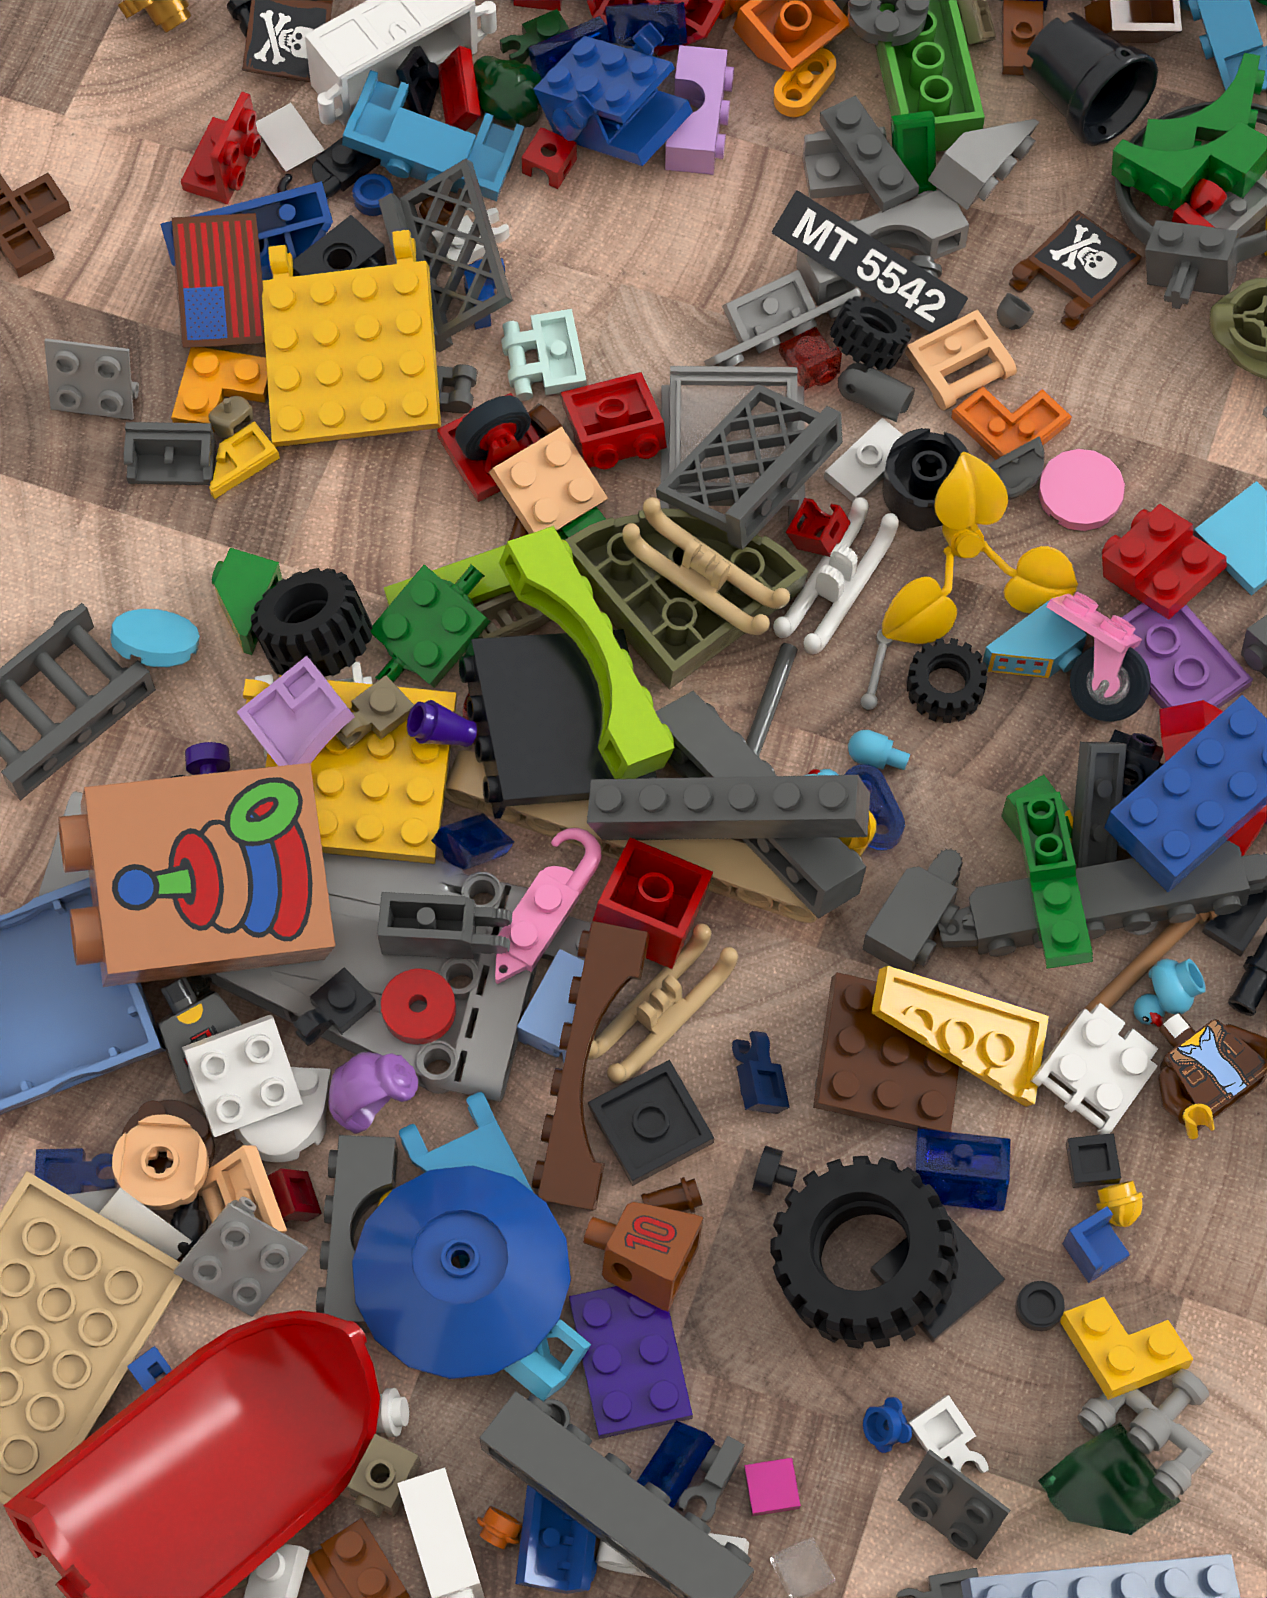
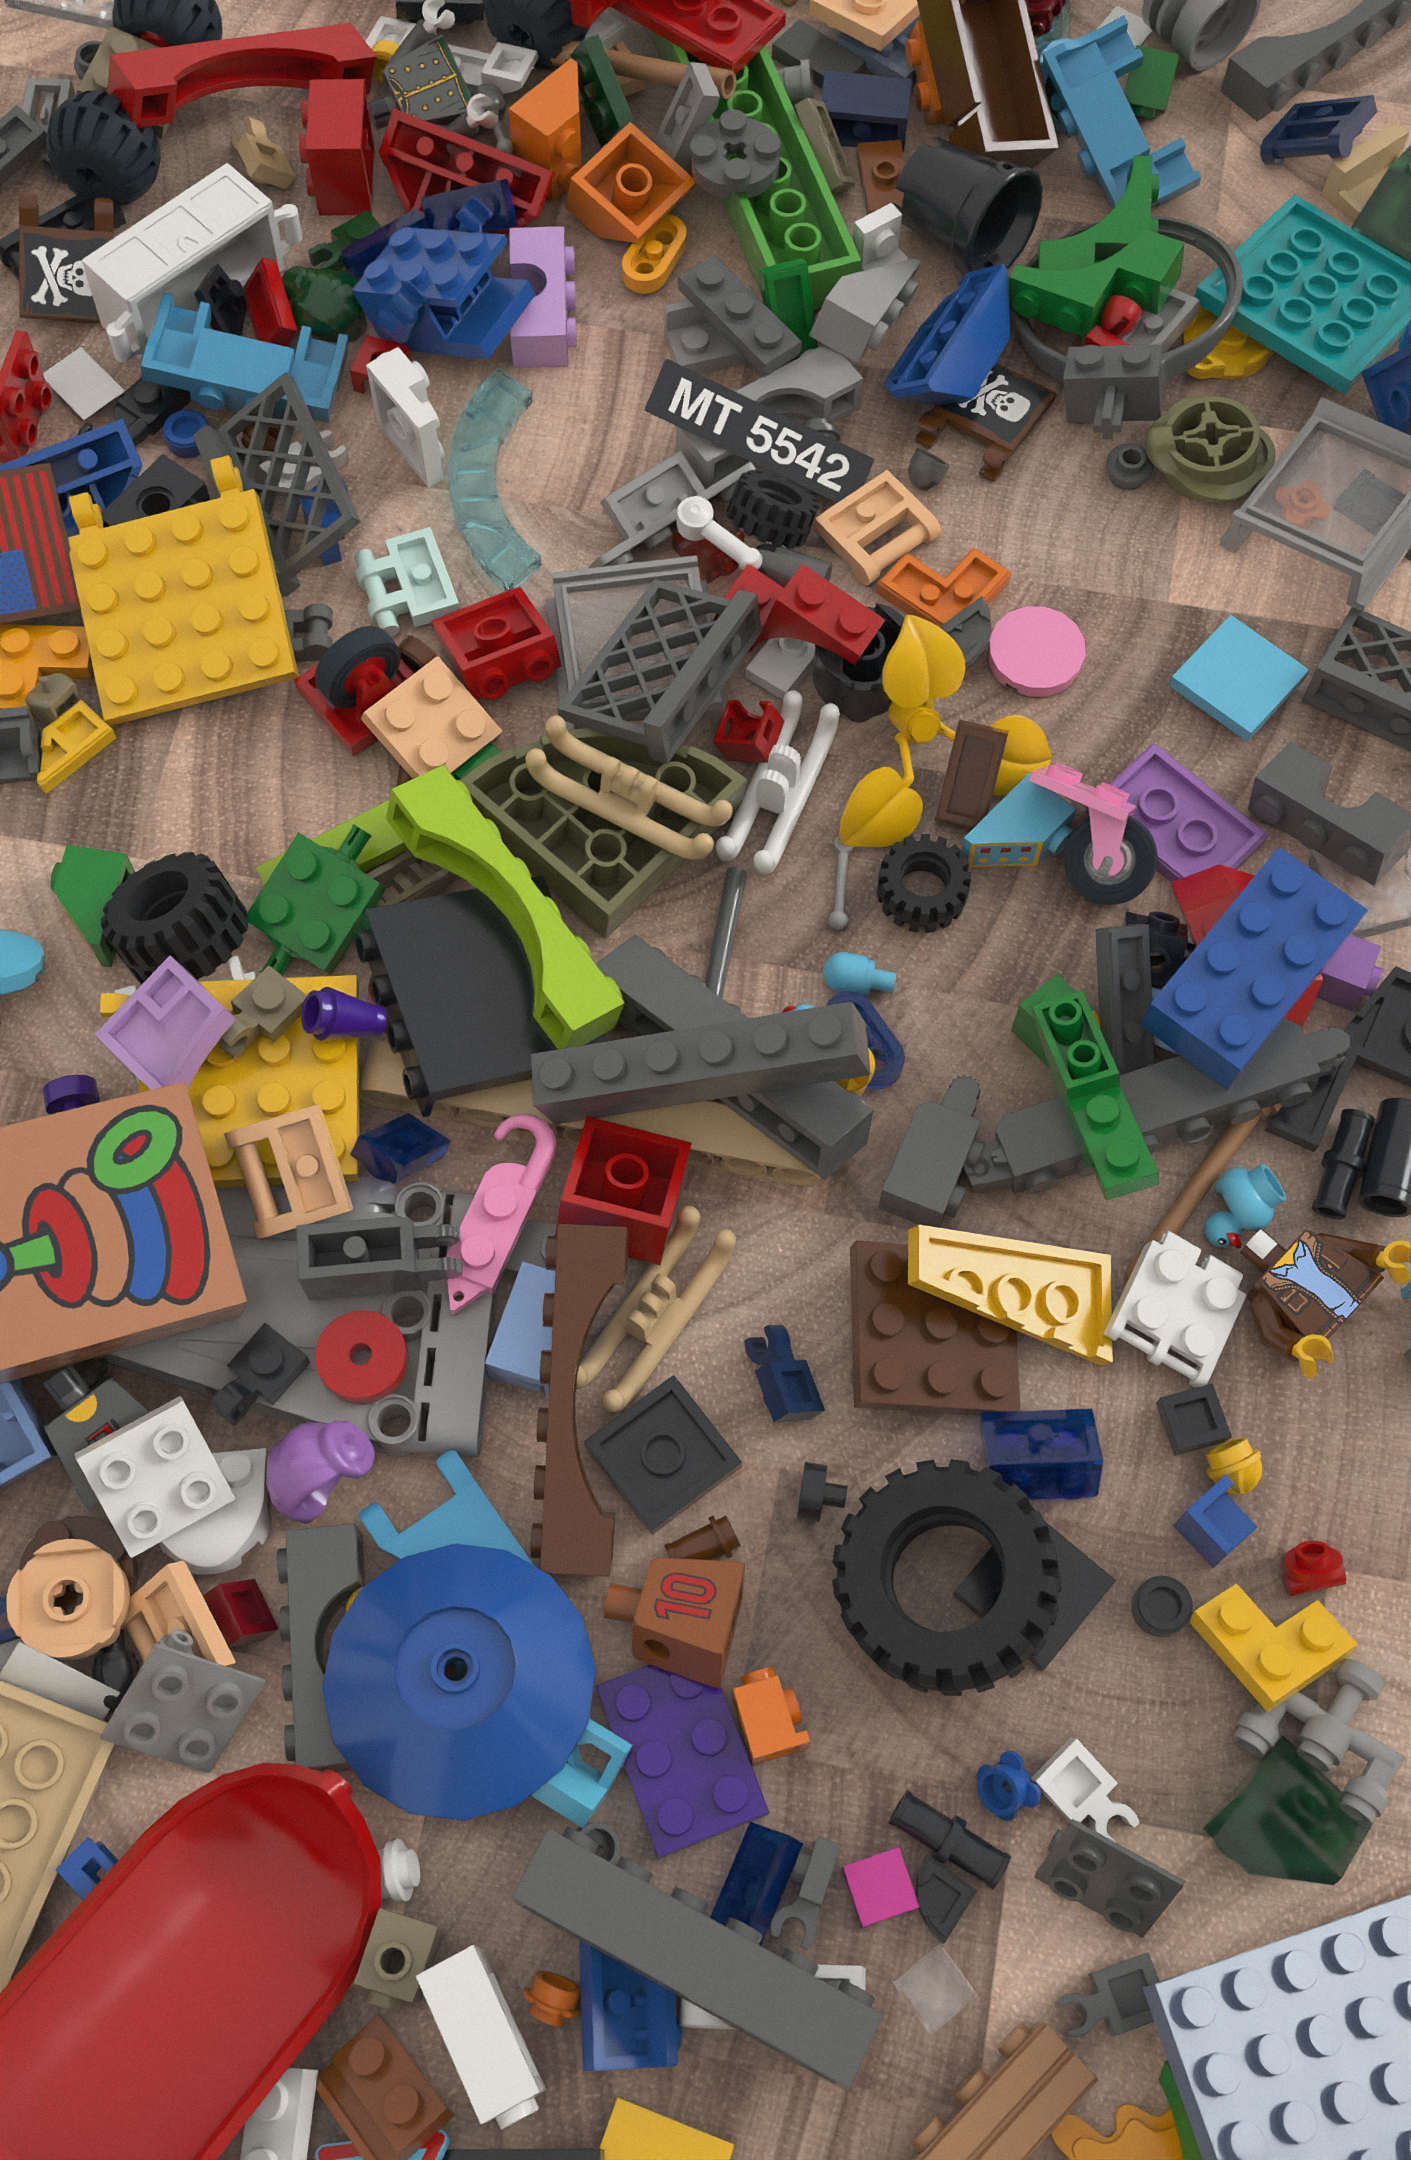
camera: 10 degrees left, 0 degrees up
red plate [1102,504,1227,620] -> none
none -> light nougat plate [224,1103,354,1239]
none -> white plate [366,347,445,488]
none -> clear light blue tile [448,367,542,592]
none -> white piece [677,496,762,570]
none -> red arch [713,563,885,665]
none -> orange brick [732,1667,811,1766]
none -> white bracket [853,203,909,272]
none -> blue wedge [883,264,1010,406]
none -> black pin [888,1790,1011,1890]
none -> black tile [916,1855,978,1944]
none -> reddish brown tile [935,720,1009,829]
none -> dark grey plate [1106,444,1154,490]
none -> red plate [1283,1540,1346,1596]

